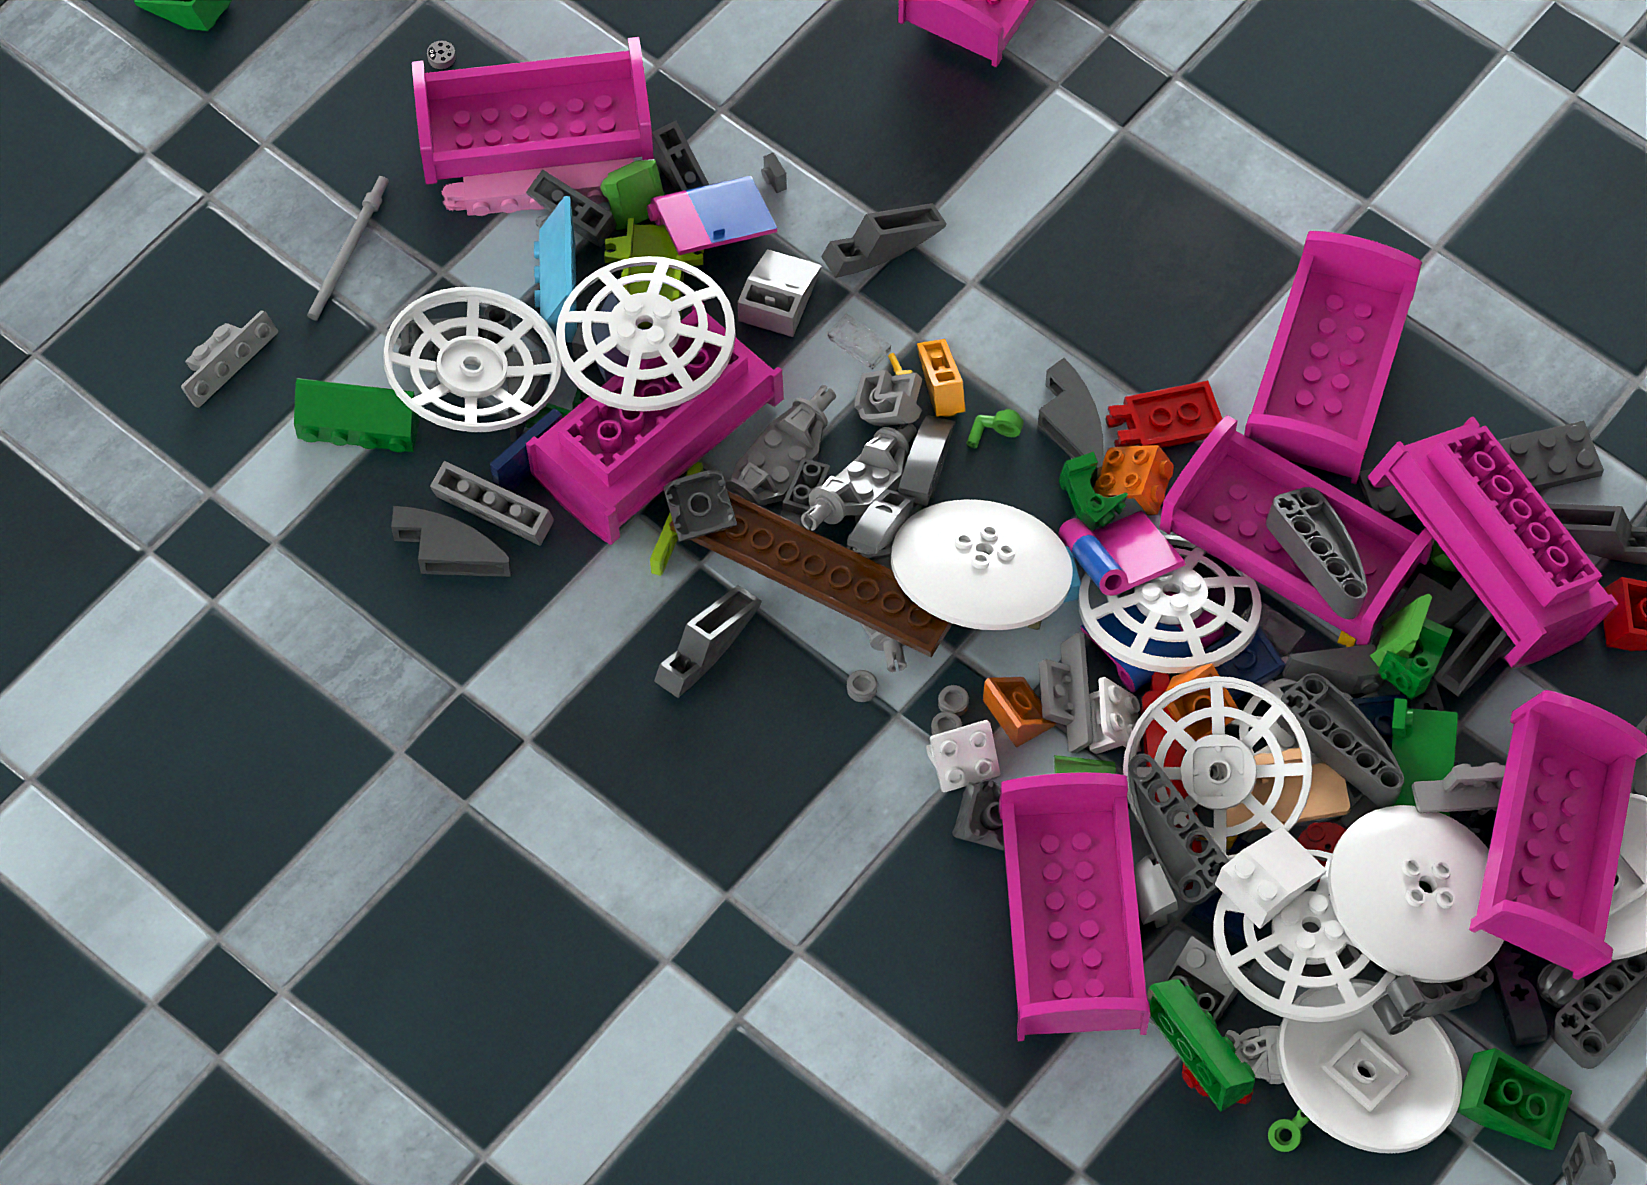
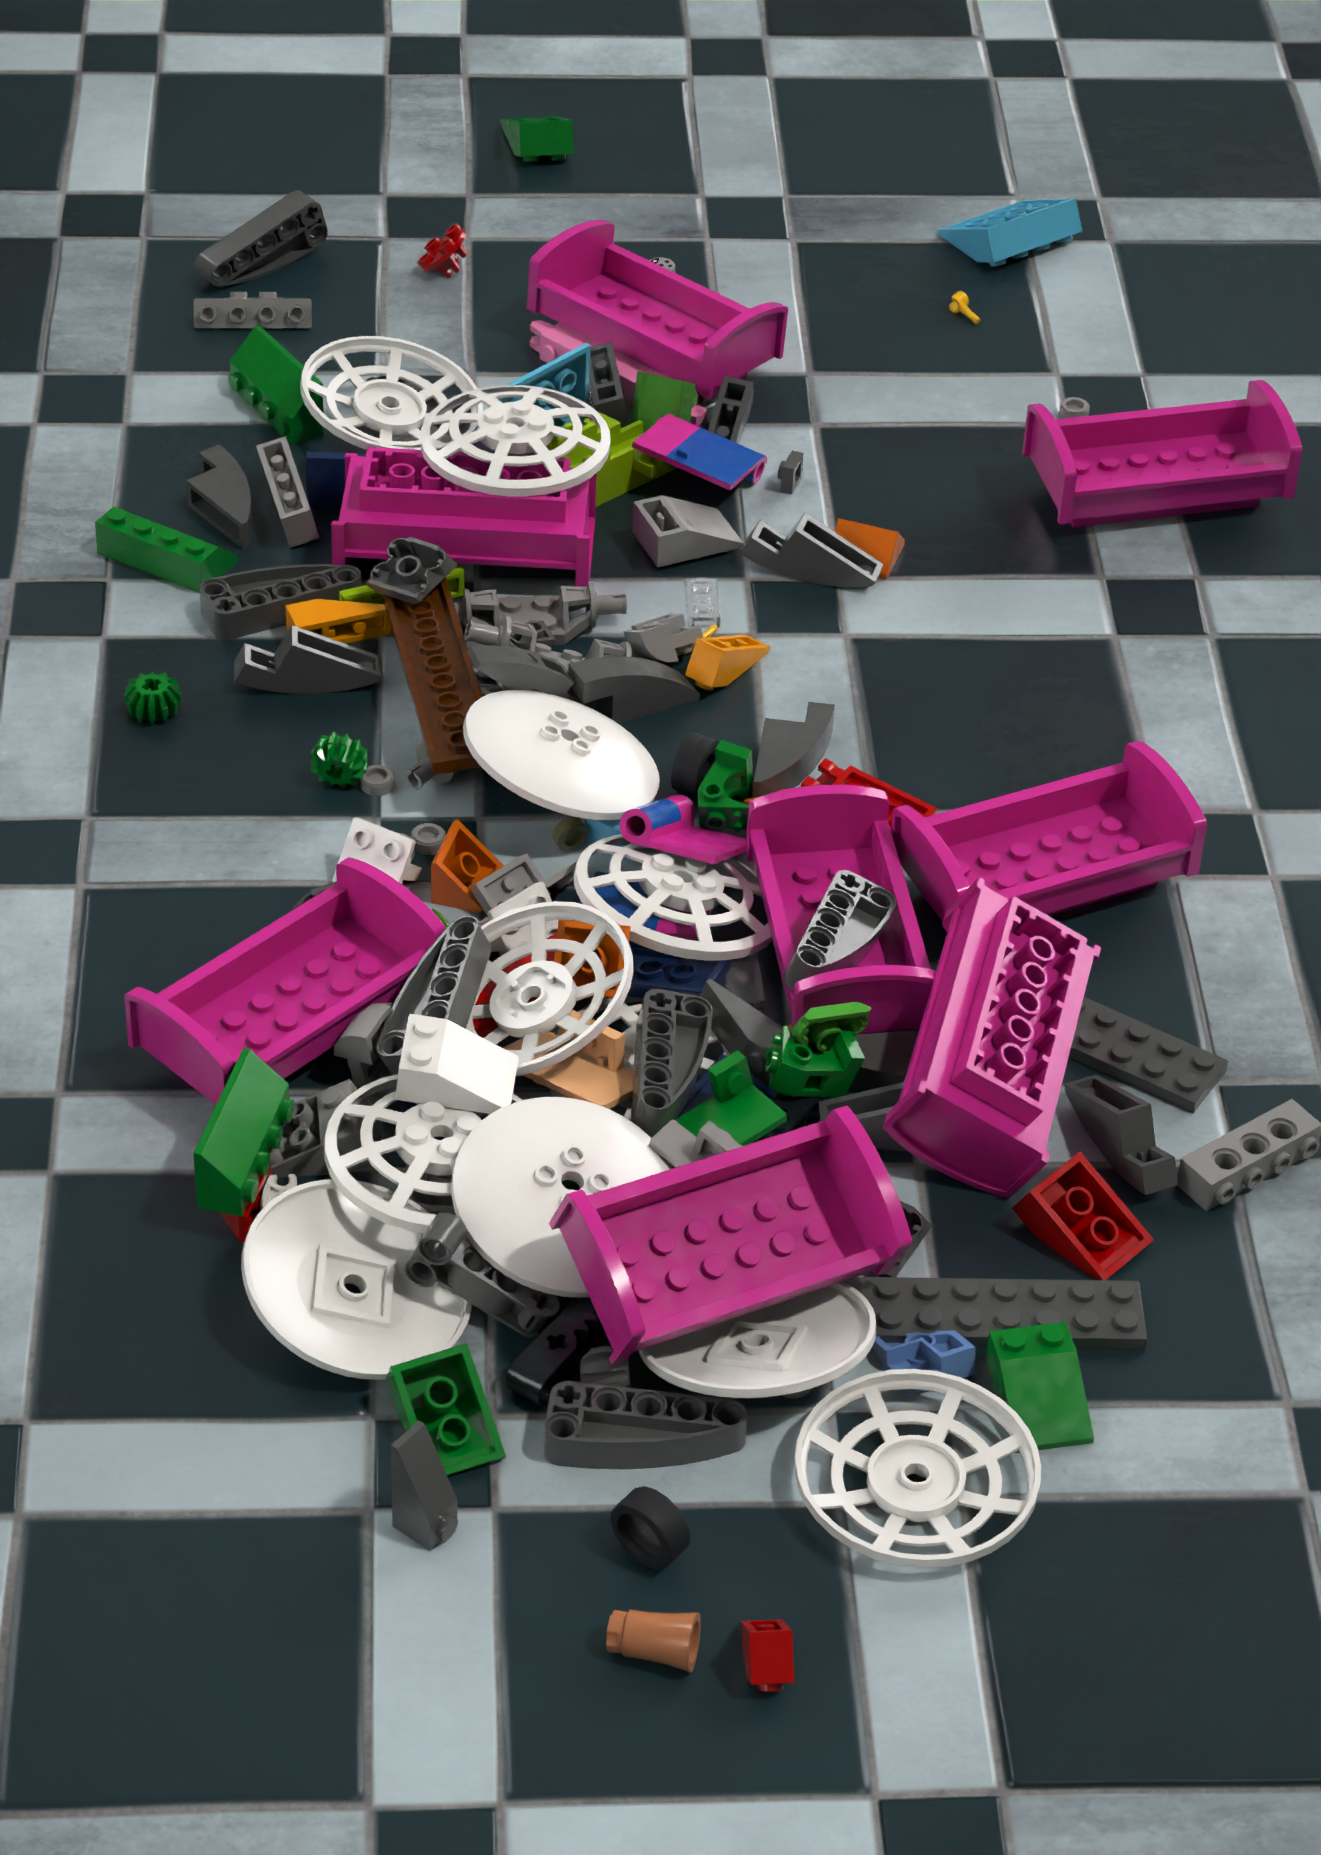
camera: 45 degrees right, 20 degrees down
light grey bar [307,176,389,320] -> none
bright green plate [966,409,1024,448] -> none
bright green plate [1268,1109,1310,1152] -> none
none -> green slope [95,507,238,593]
none -> green gear [124,671,181,725]
none -> dark grey beam [194,190,328,287]
none -> dark grey beam [199,564,361,640]
none -> light orange slope [285,599,391,644]
none -> green gear [310,731,368,789]
none -> red plate [417,223,467,278]
none -> black tyre [671,733,719,797]
none -> orange slope [835,518,905,580]

